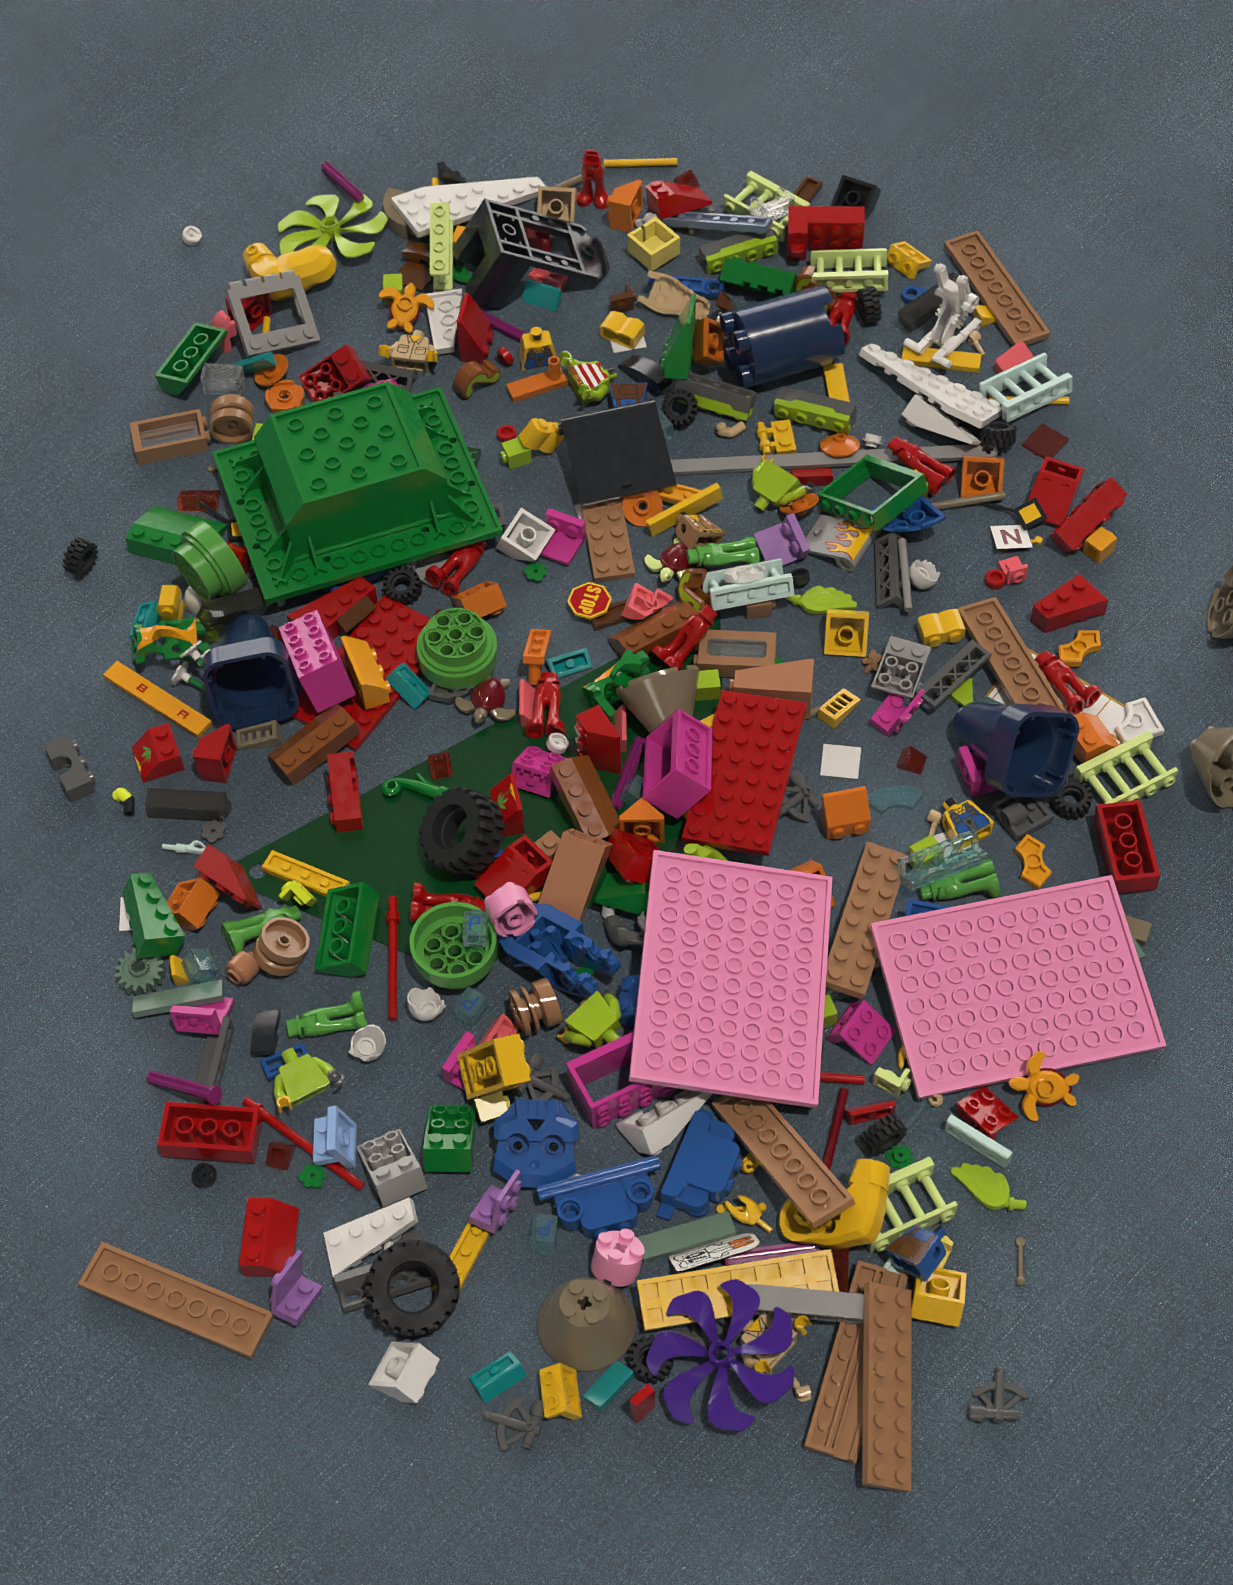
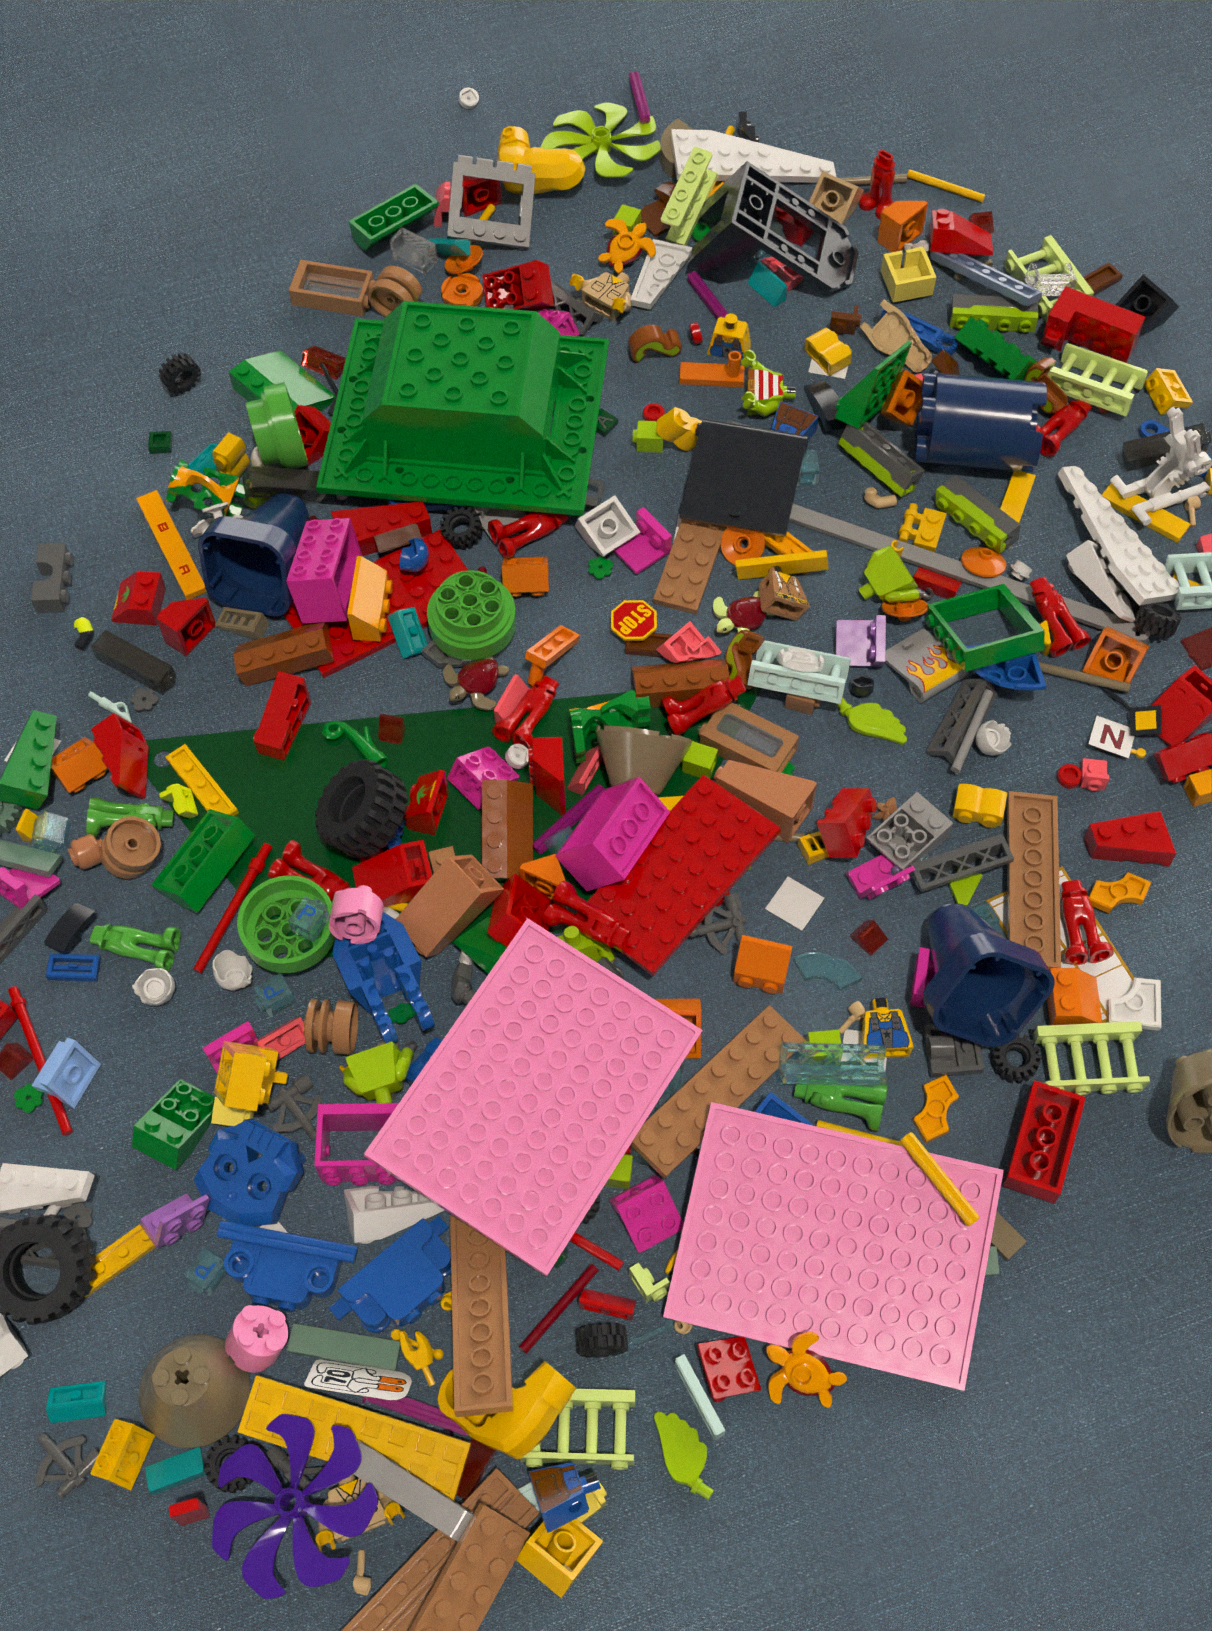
camera: 25 degrees right, 5 degrees up
lime torso [273,1048,345,1113] -> none
light grey slope [356,1128,428,1207] -> none
red slope [457,293,494,364] -> none
teal slope [545,647,593,678] -> none
black tyre [661,389,699,426] -> none
bright green piece [686,537,760,567] -> none
yellow slope [824,609,869,657] -> none
black tyre [857,286,882,324] -> none
green plant [886,1145,914,1170] -> none
dark tan hinge [1015,1237,1025,1286] -> none
none -> dark green tile [148,431,173,454]
none -> blue hair [399,538,429,572]
none -> red piece [543,881,631,950]
none -> red wedge [817,788,877,858]
none -> yellow axle [901,1132,979,1226]

